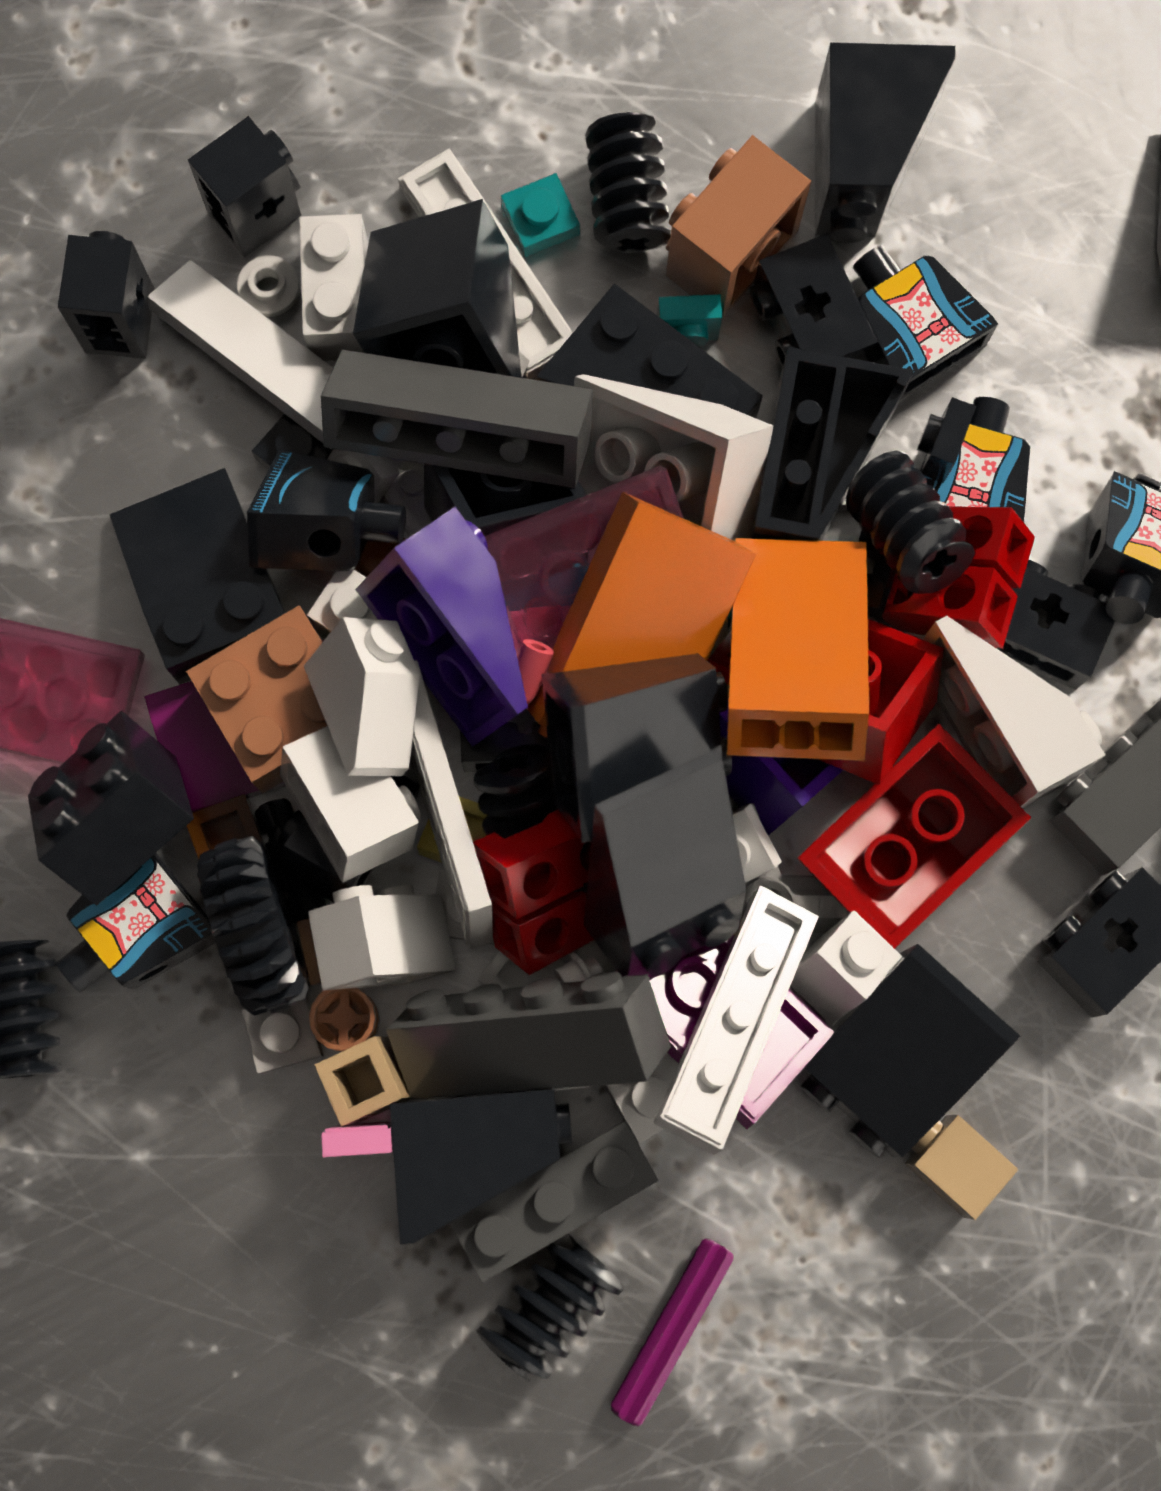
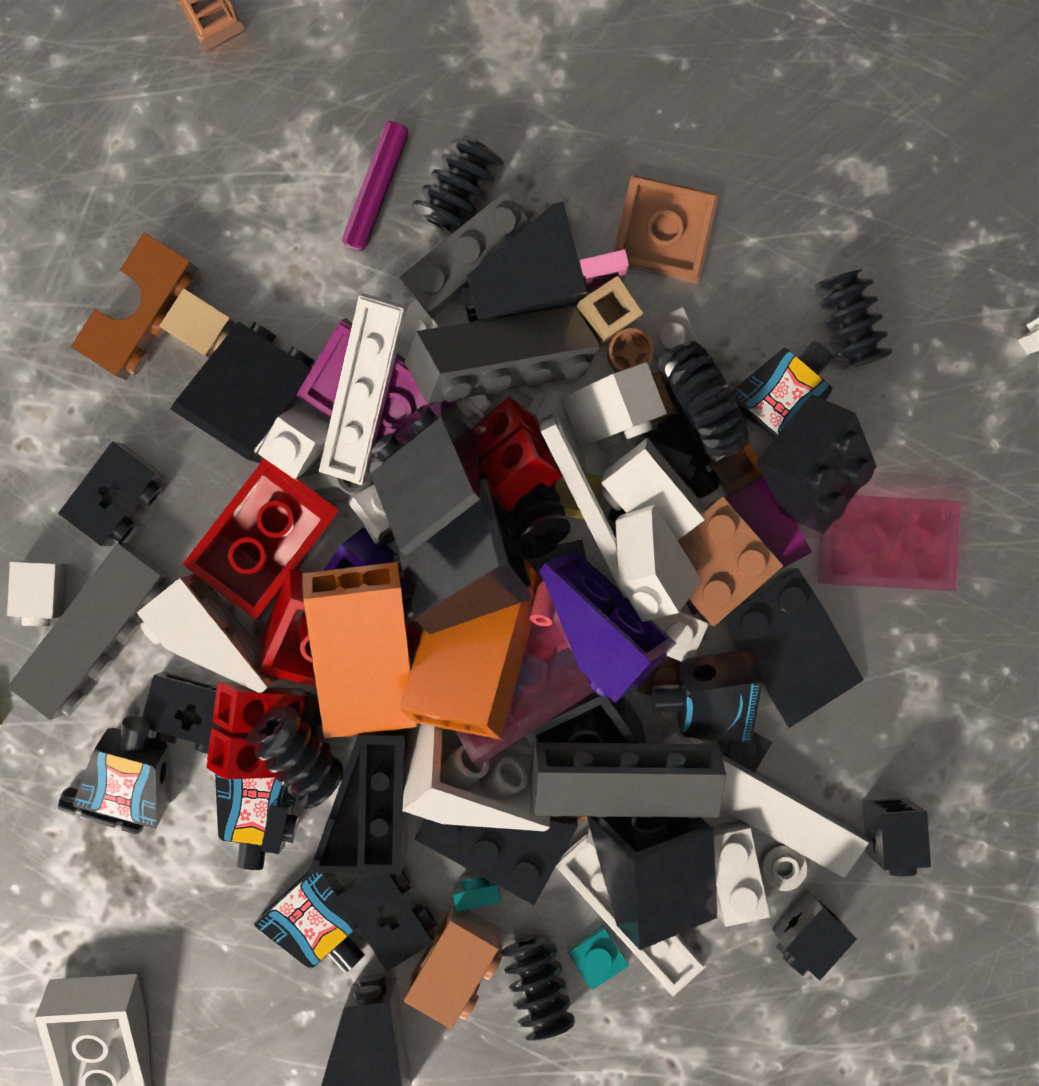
camera: 170 degrees right, 10 degrees up
none -> dark orange arch [70,232,198,380]
none -> nougat tile [614,175,719,284]

